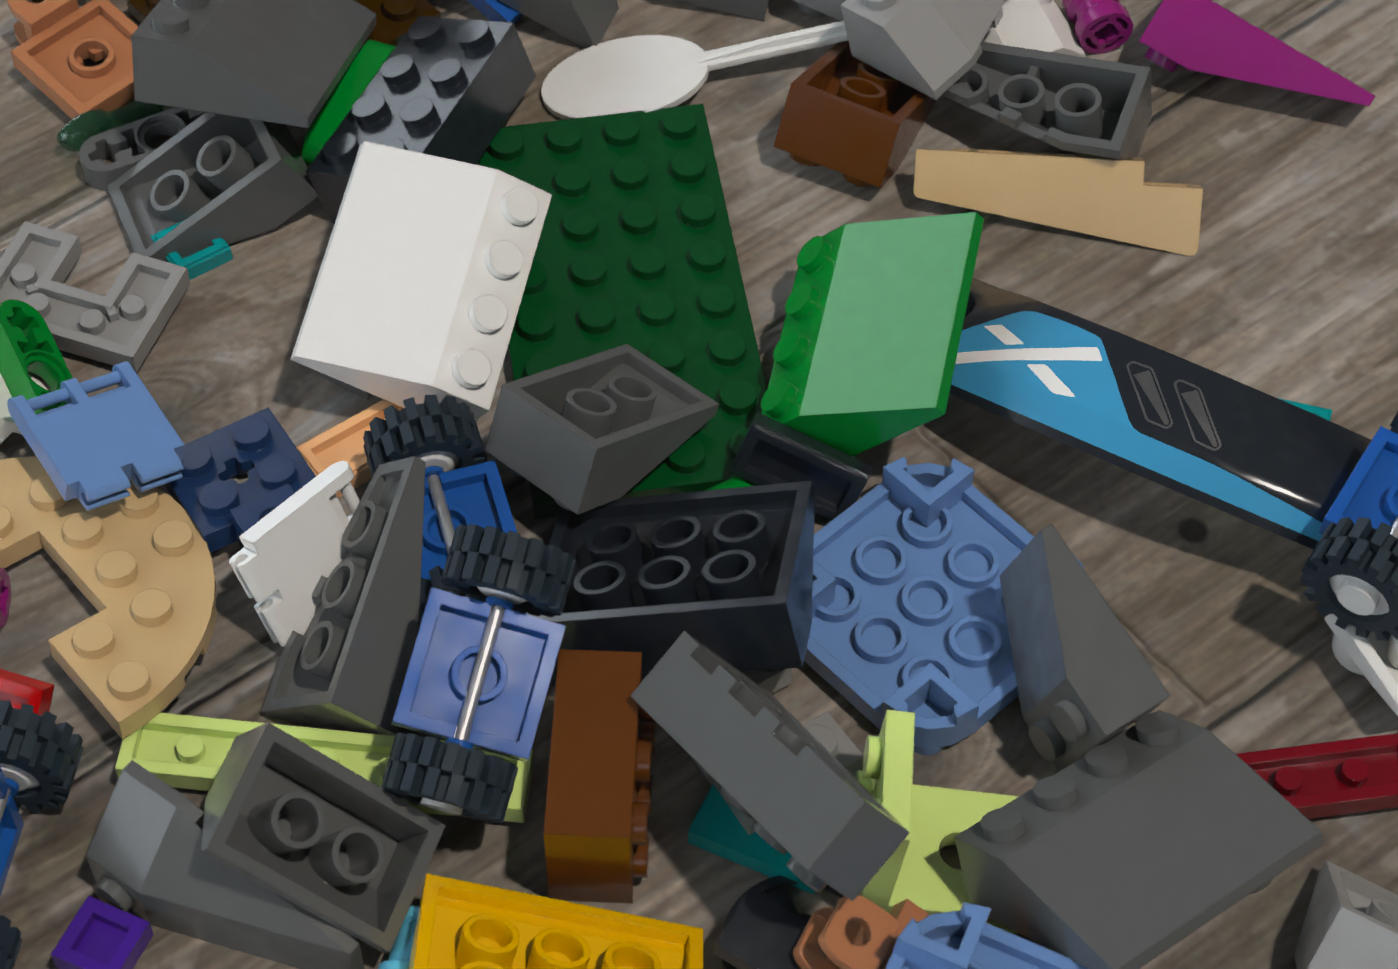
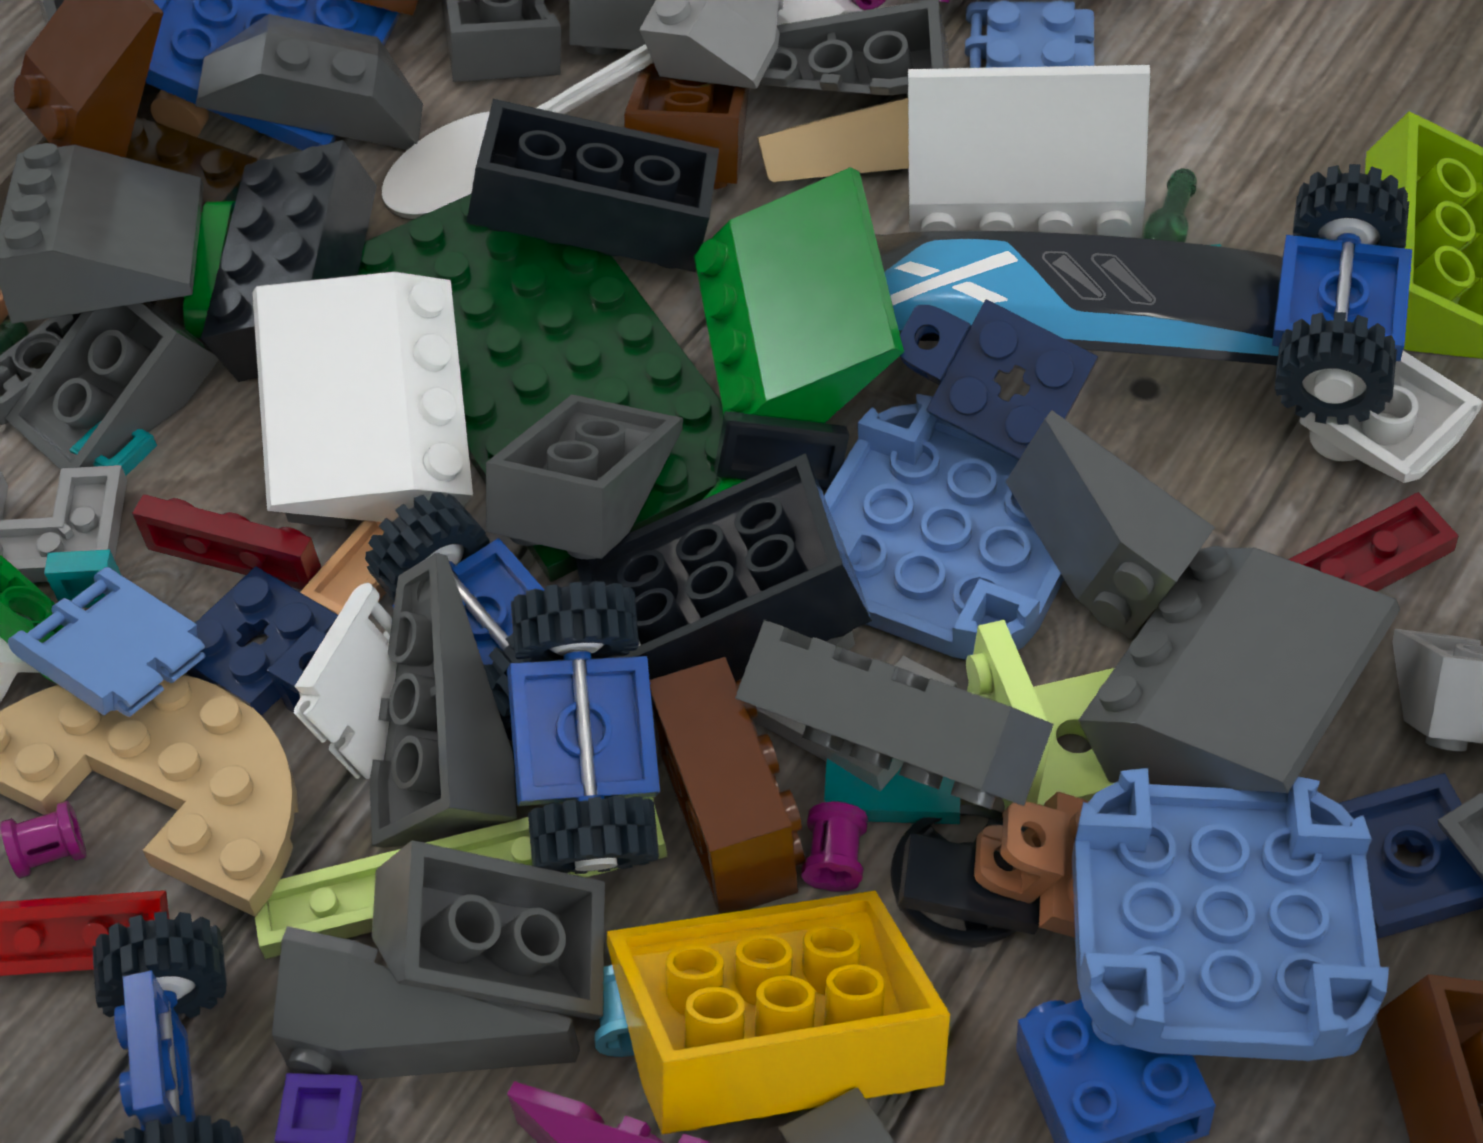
camera: 15 degrees left, 0 degrees up
none -> teal tile [44,549,121,608]
none -> dark red plate [132,494,322,590]
none -> black brick [466,99,719,272]
none -> magenta bush [801,801,868,892]
none -> dark blue plate [900,299,1098,460]
none -> white slope [908,65,1150,238]
none -> medium blue plate [965,1,1095,68]
none -> clear green piece [1143,168,1197,242]

